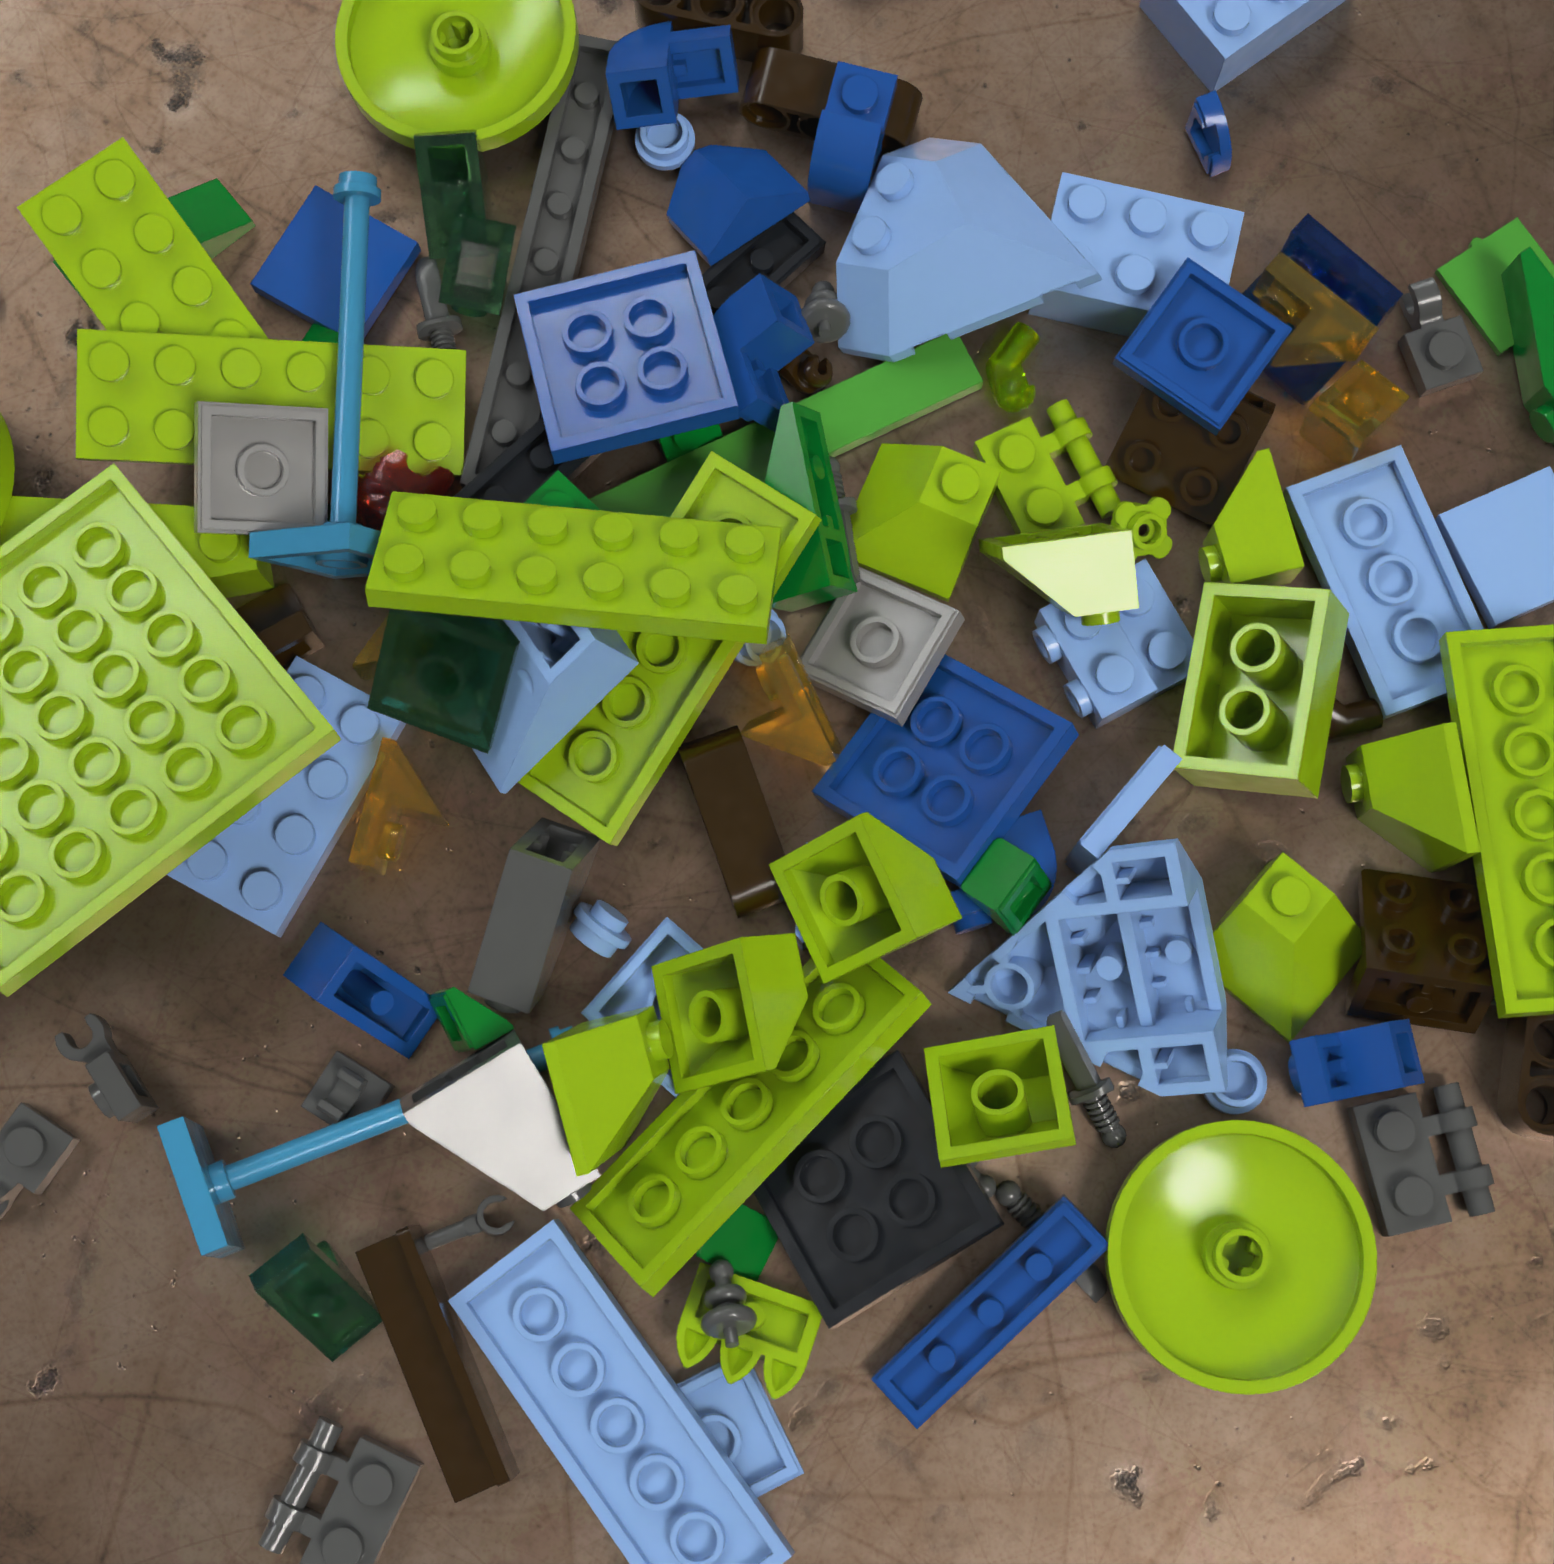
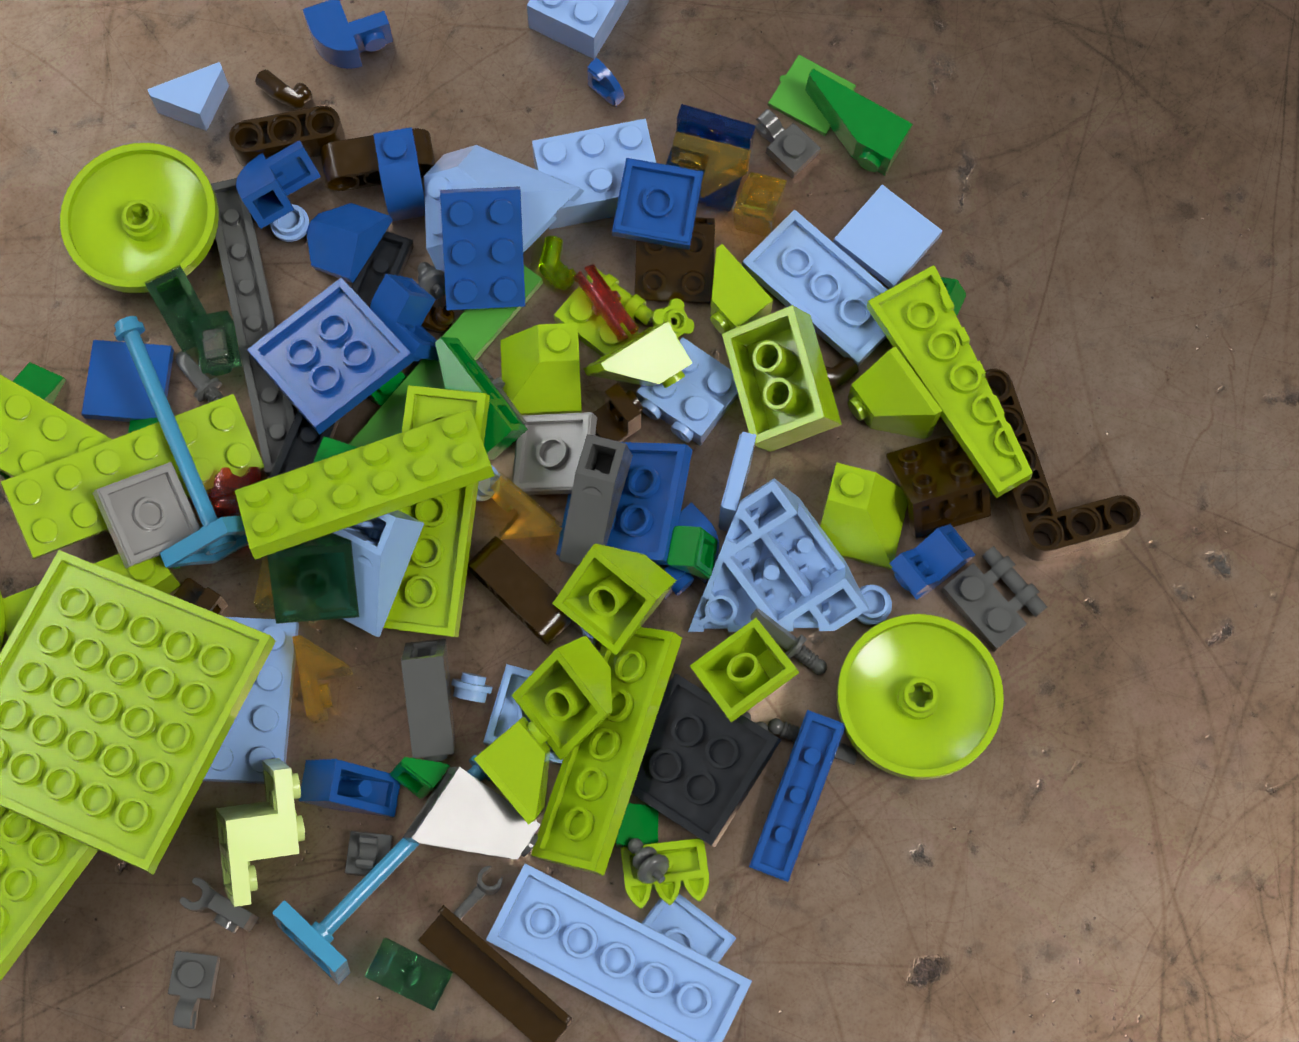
camera: 30 degrees left, 5 degrees down
none -> yellowish green bracket [216,758,305,907]
none -> blue plate [440,186,525,310]
none -> dark grey slope [559,434,633,566]
none -> clear red pin [574,264,639,342]
none -> dark brown bracket [593,382,643,442]

